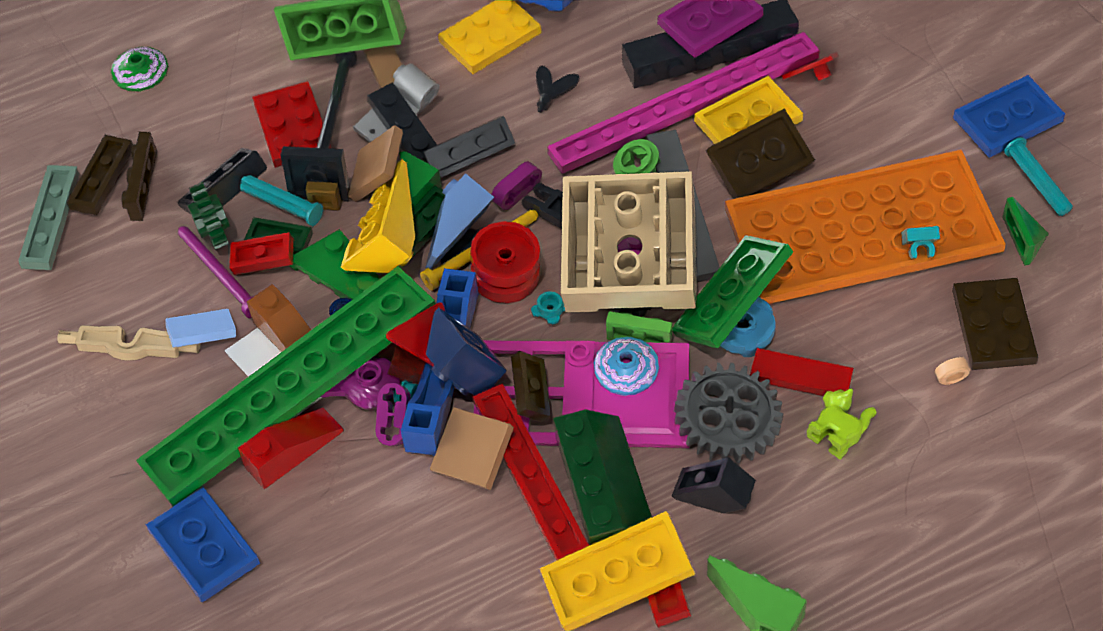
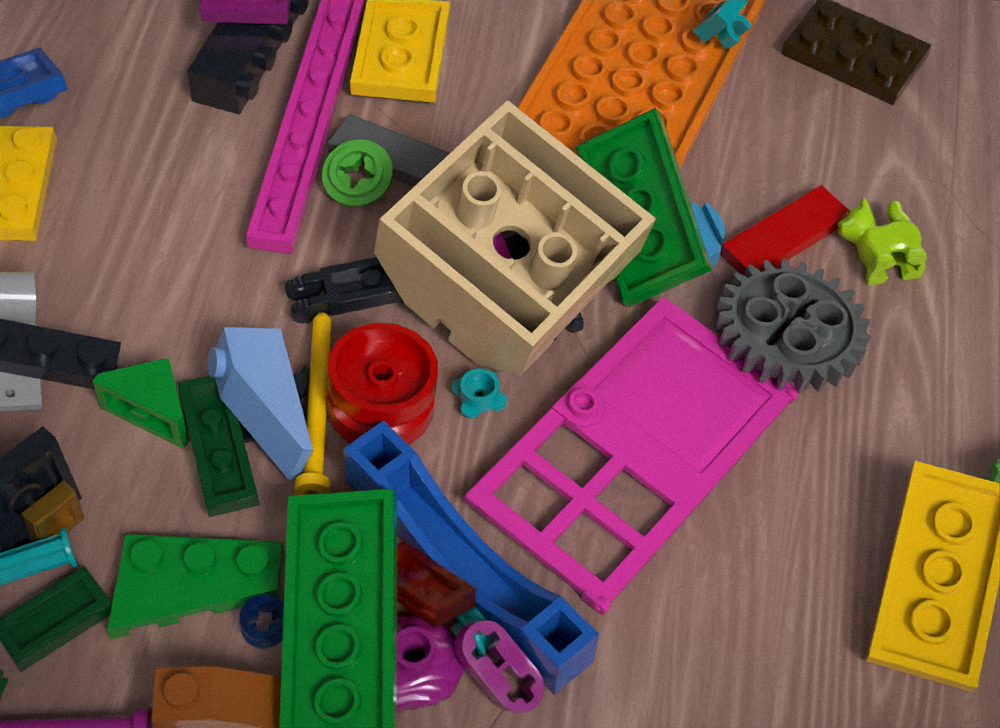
camera: 60 degrees left, 0 degrees up
red plate [229,232,294,275] -> none
yellow wedge [341,159,415,273] -> none
medium nougat tile [348,125,403,202] -> none
red piece [386,302,445,366] -> none
black plate [421,116,515,178] -> none
dark blue slope [426,307,507,395] -> none
medium nougat tile [430,407,514,490] -> none
red plate [473,383,589,561] -> none
magenta beam [491,161,542,210] -> none
dark brown plate [511,351,551,422] -> none
black piece [536,66,580,113] -> none
dark green slope [553,409,652,546] -> none
dish [594,337,659,396] -> none
bright green plate [606,311,672,343] -> none
black slope [672,457,756,513] -> none
dark brown plate [706,108,815,199] -> none
light nougat tile [935,357,970,385] -> none

